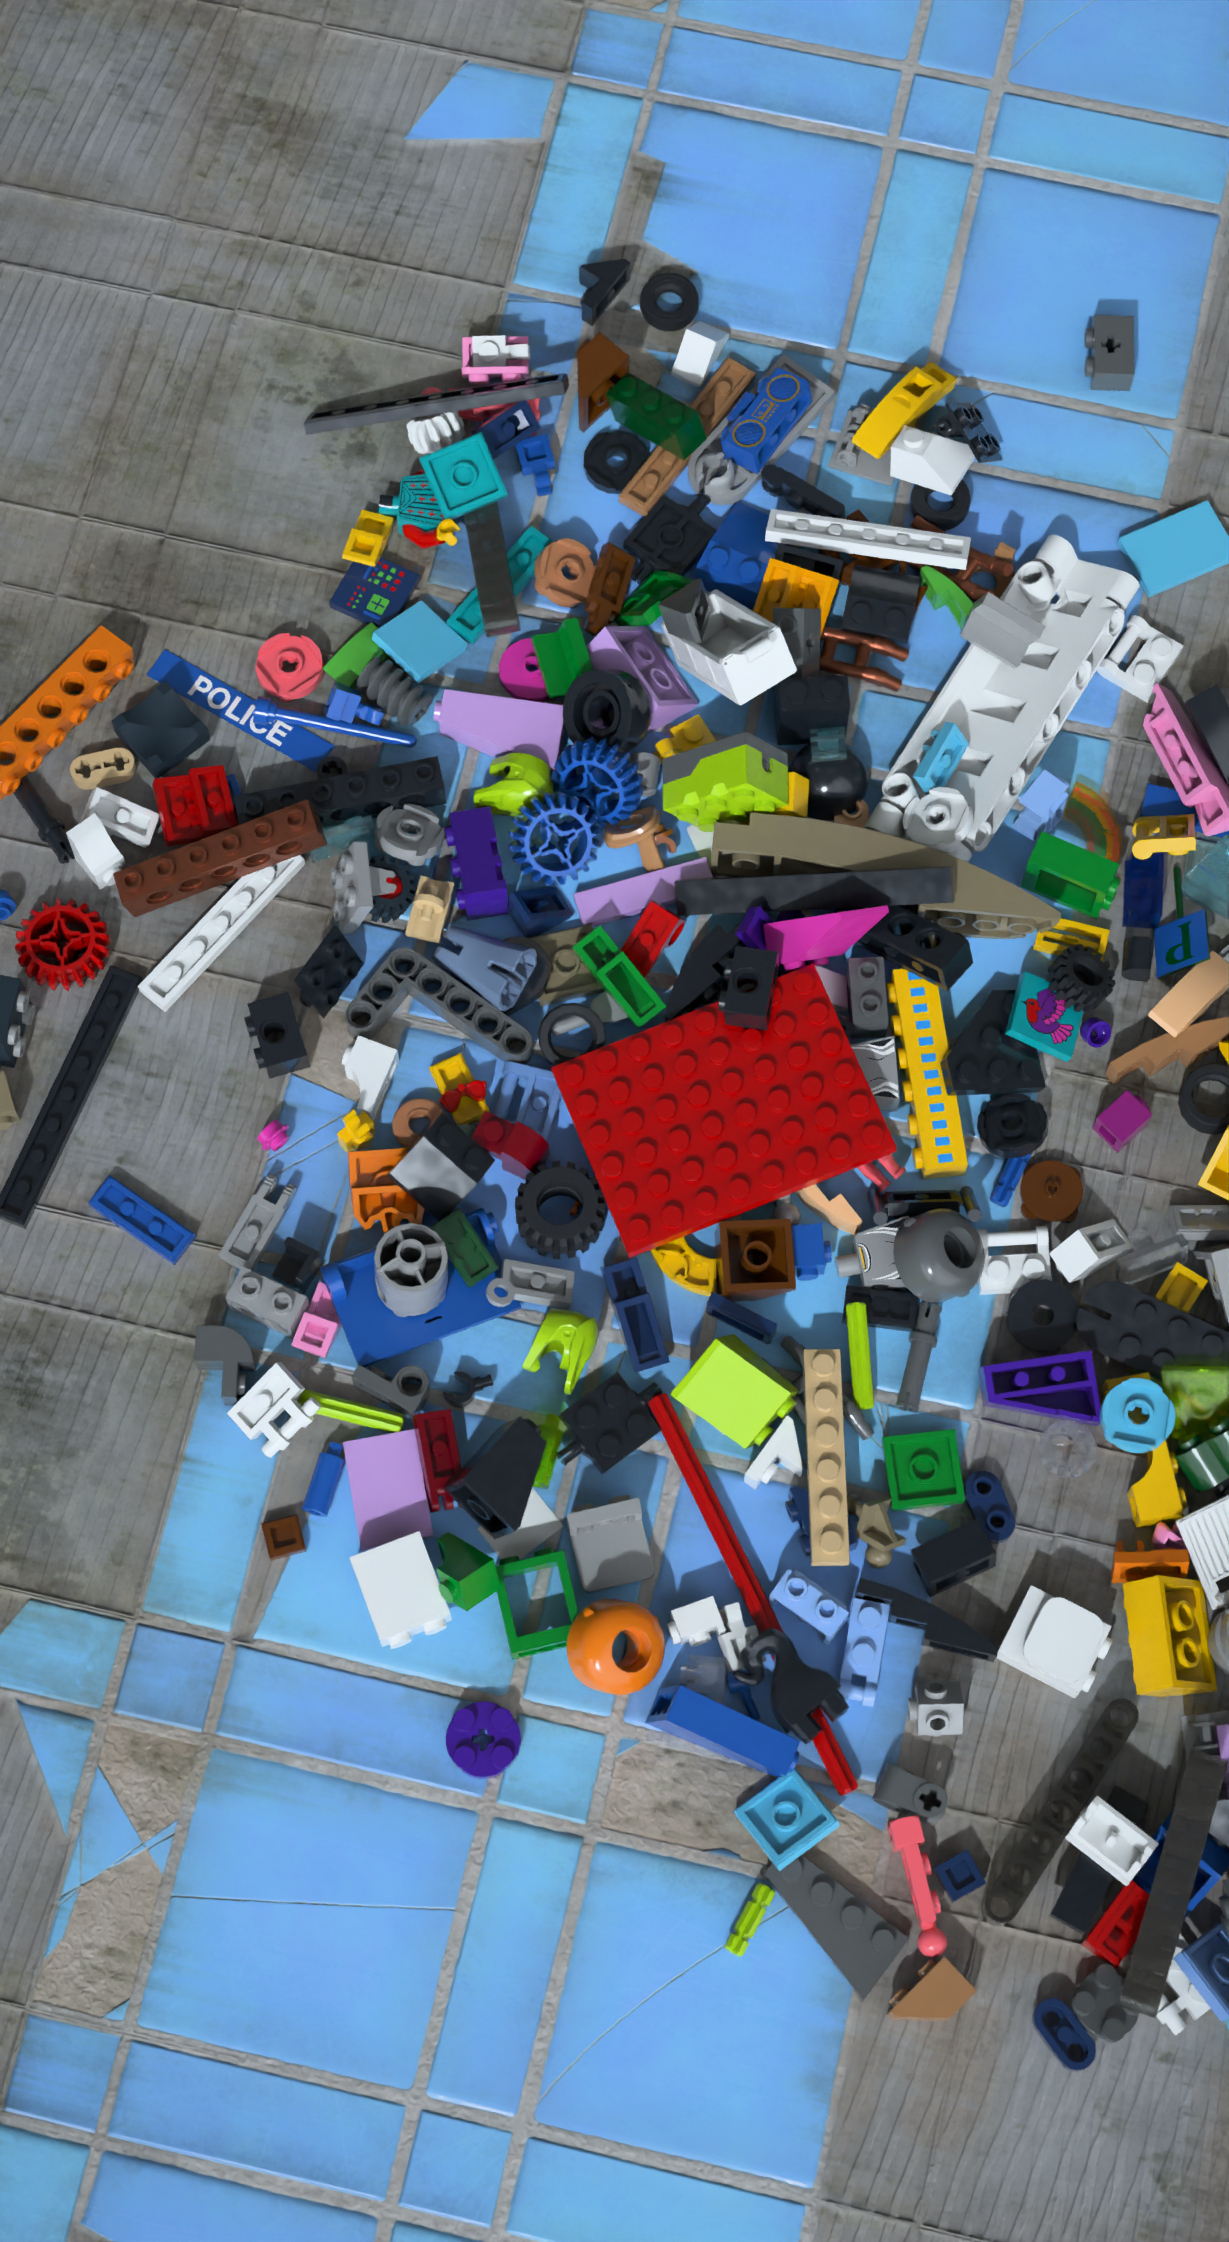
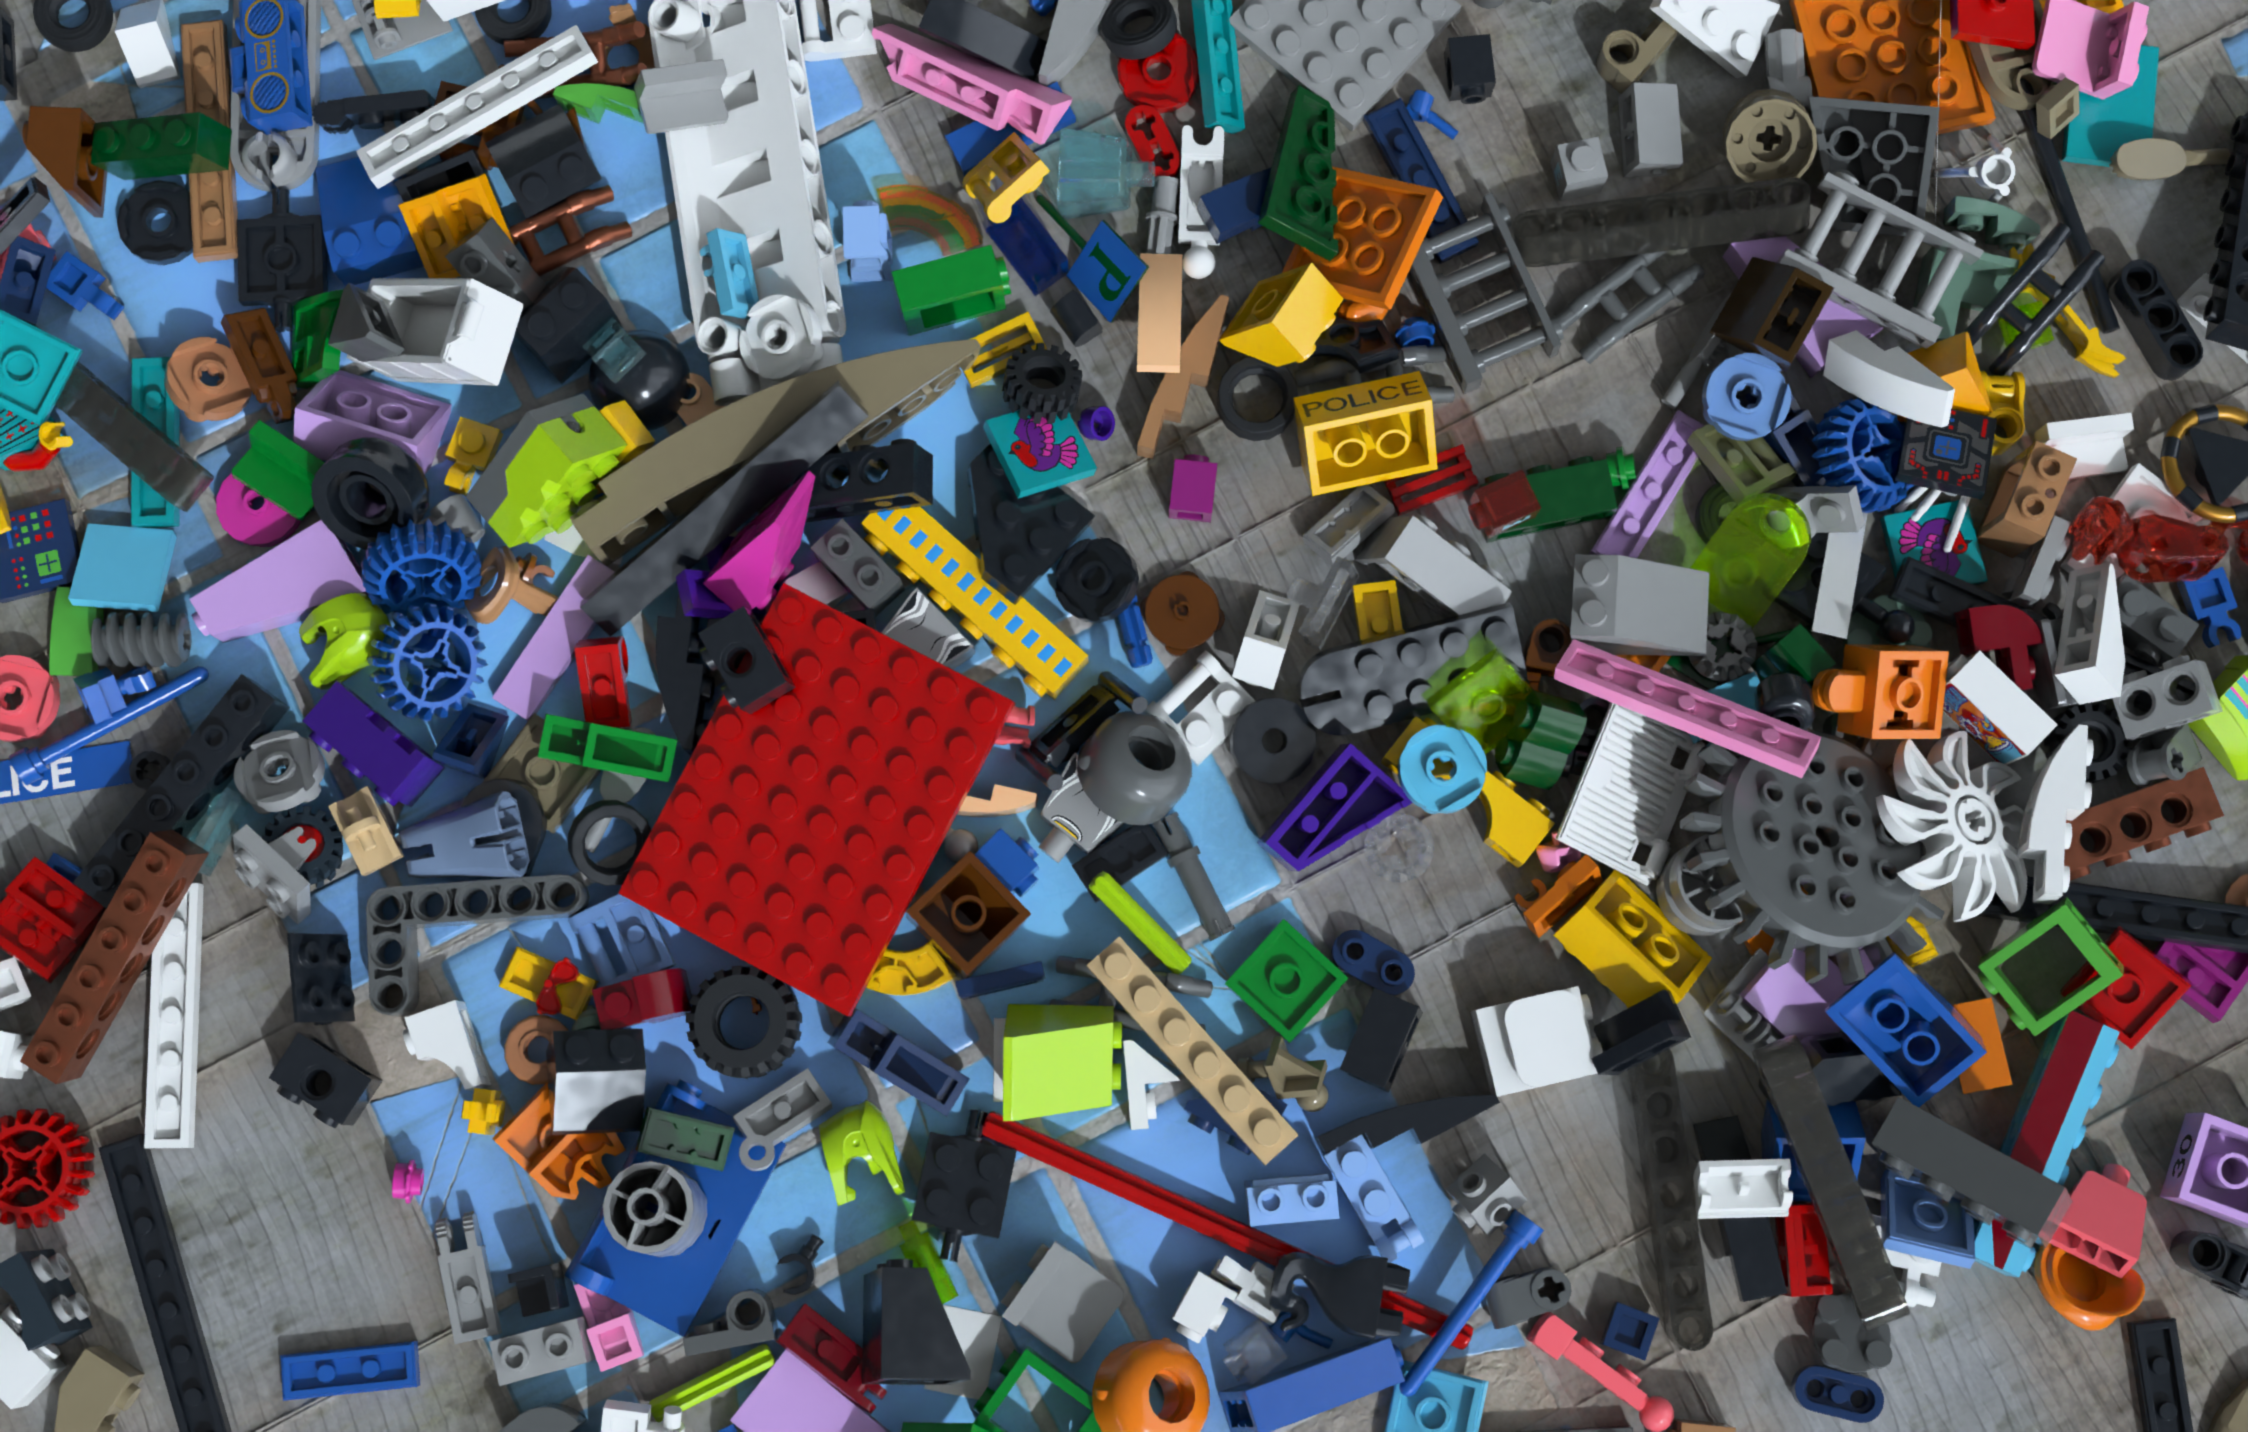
camera: 40 degrees left, 10 degrees up
none -> blue piece [1399,1209,1544,1397]
none -> black panel [1591,990,1691,1075]

